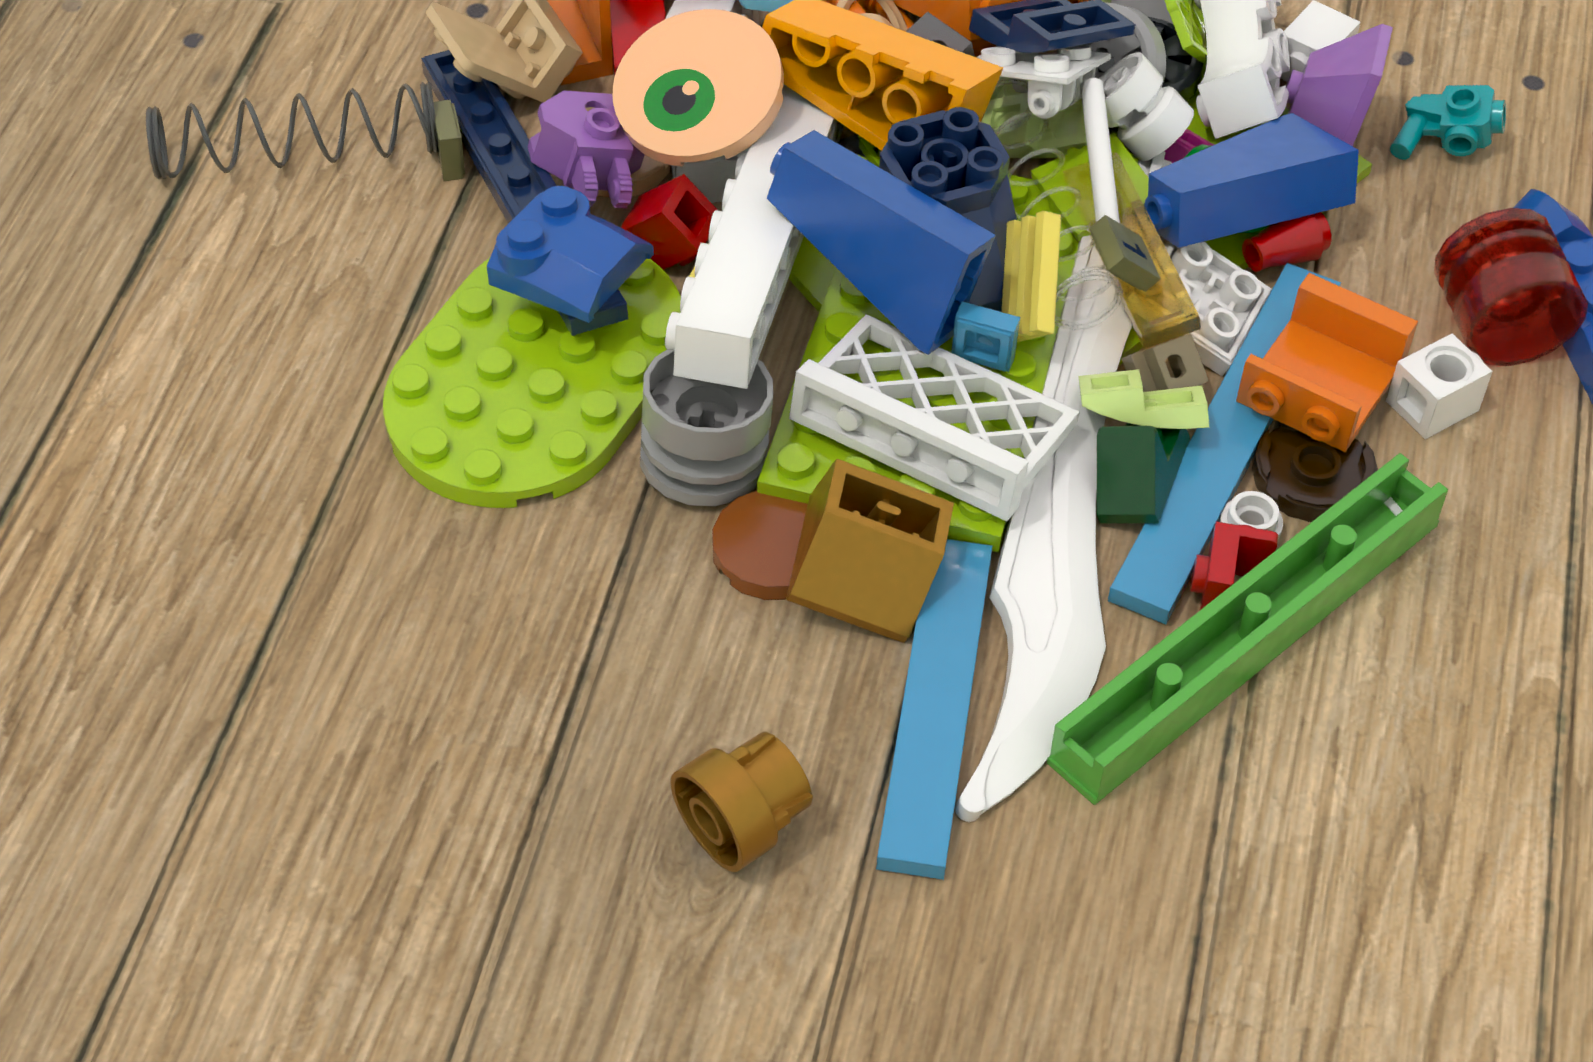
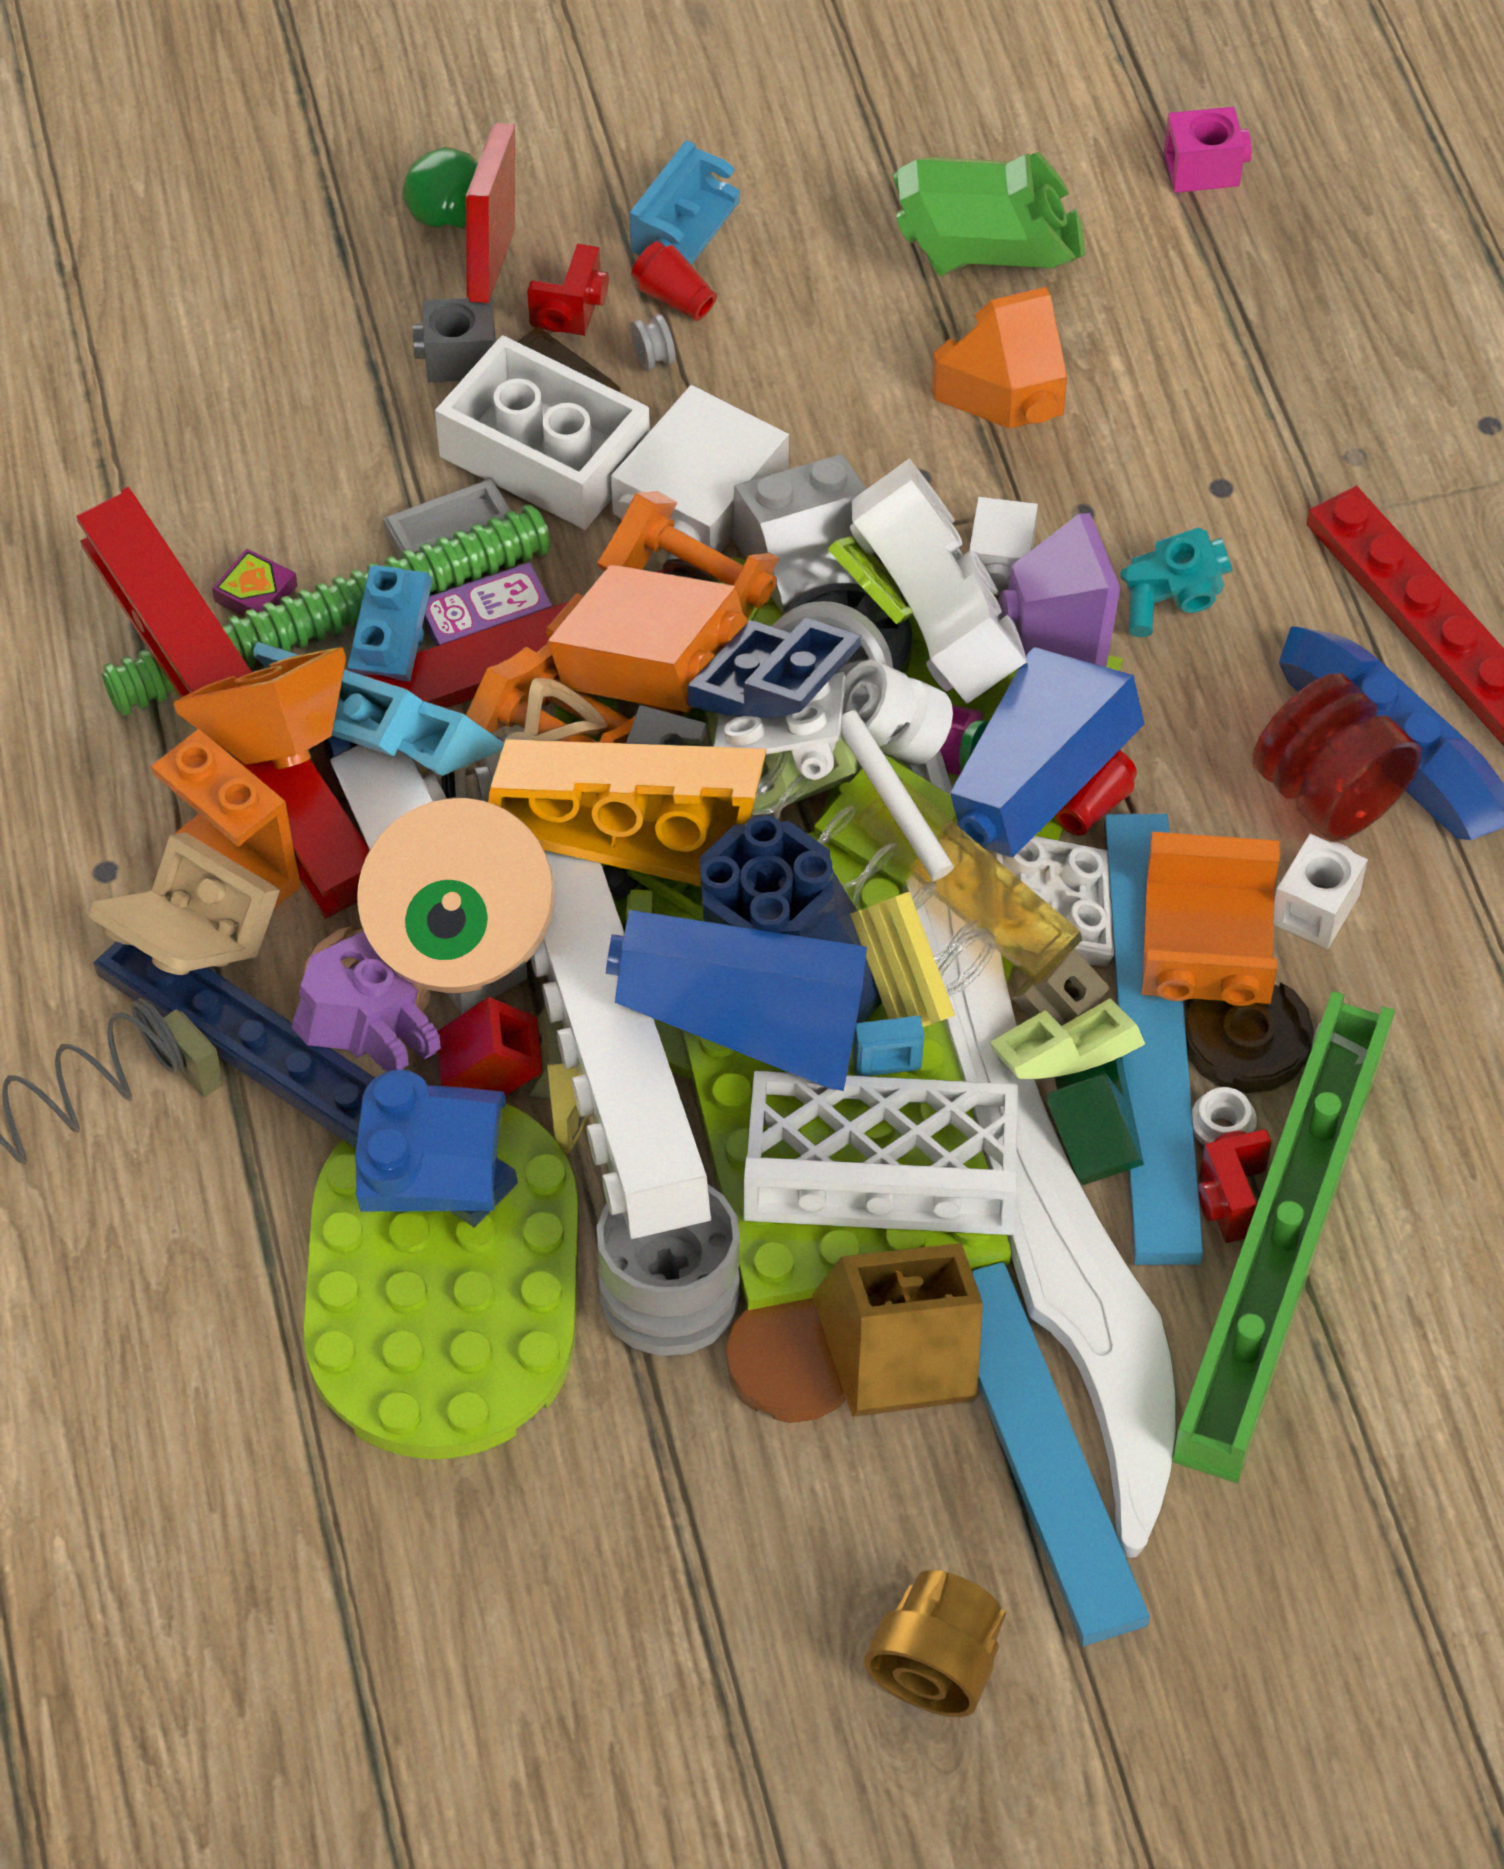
camera: 25 degrees left, 5 degrees up
olive tile [1090,215,1161,292] -> none

